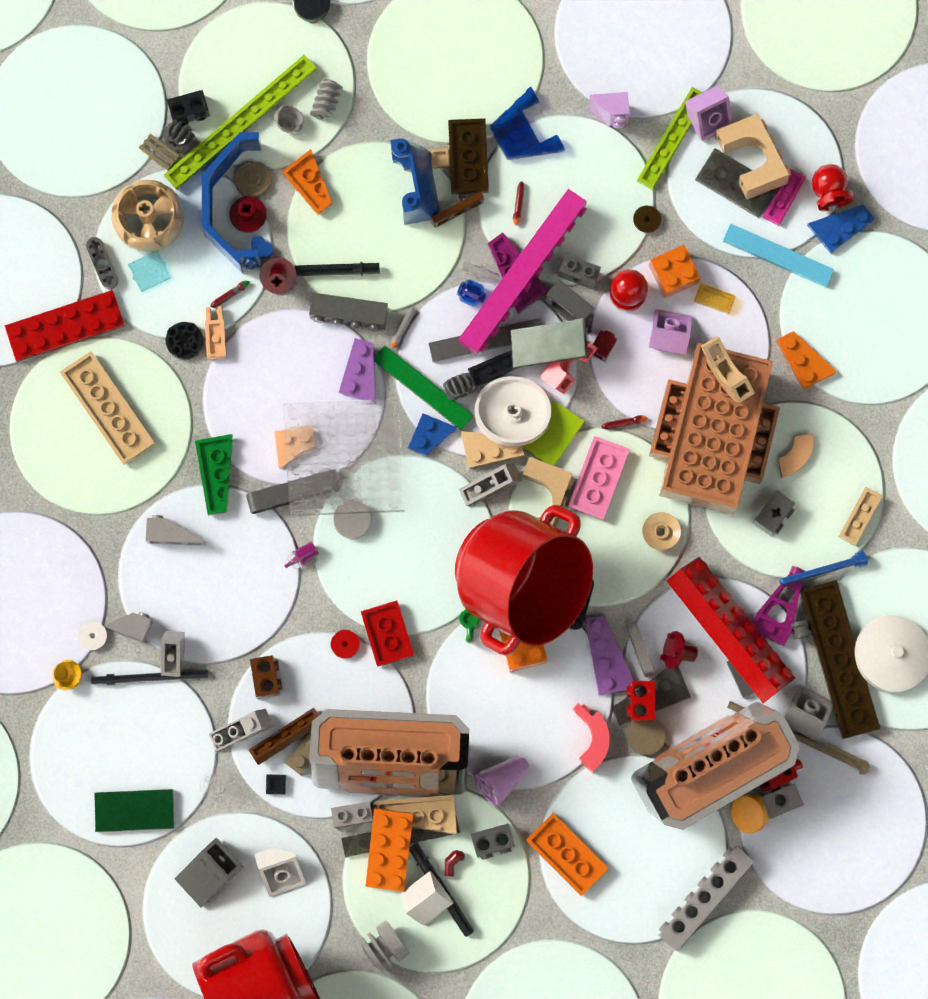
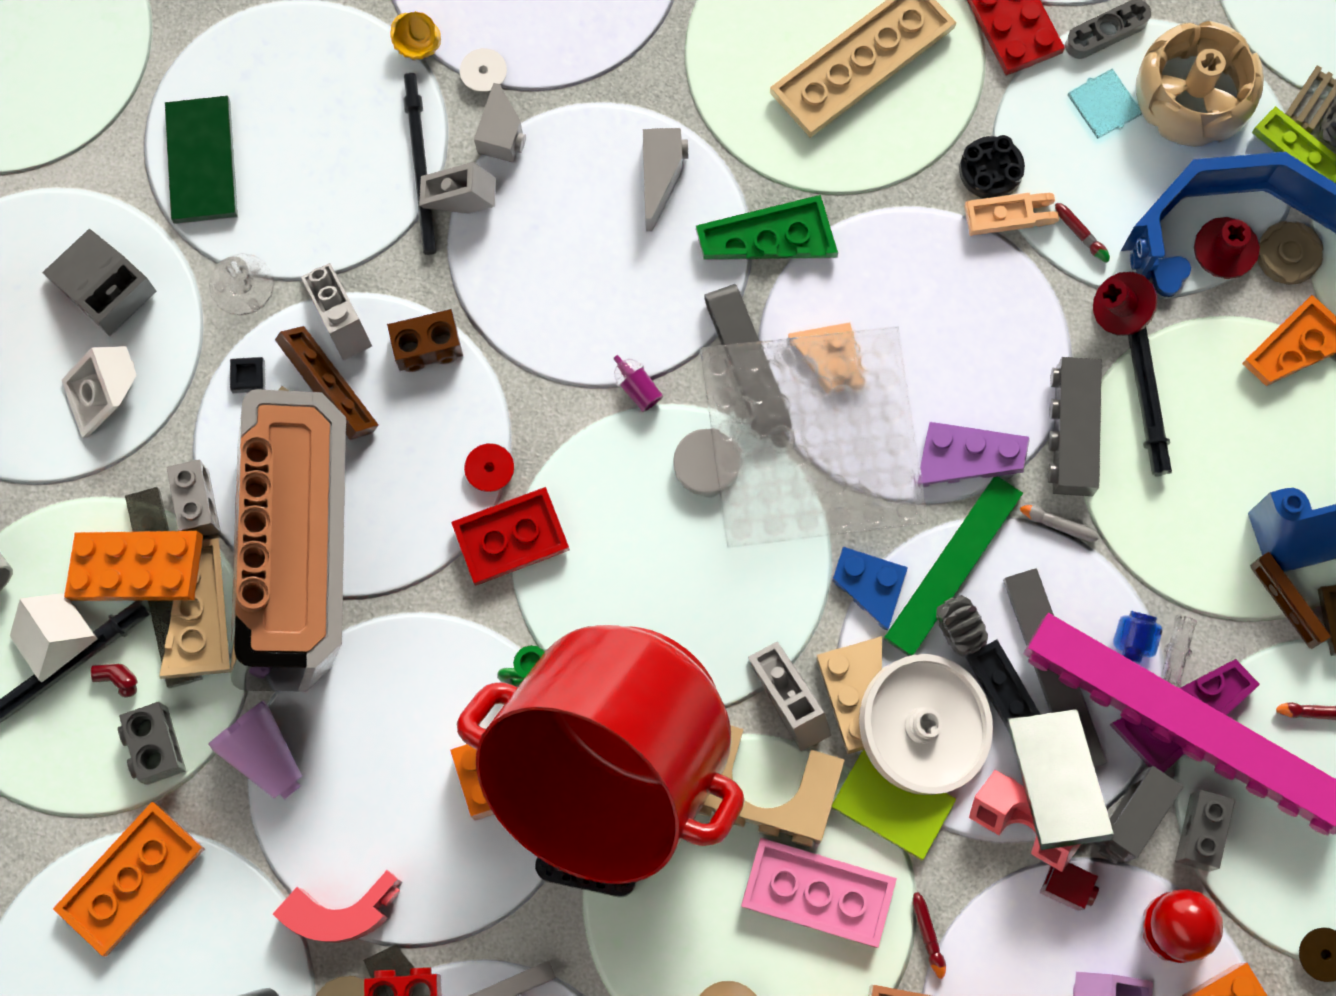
camera: 90 degrees right, 5 degrees down
medium lavender wing [585,616,637,695] -> none

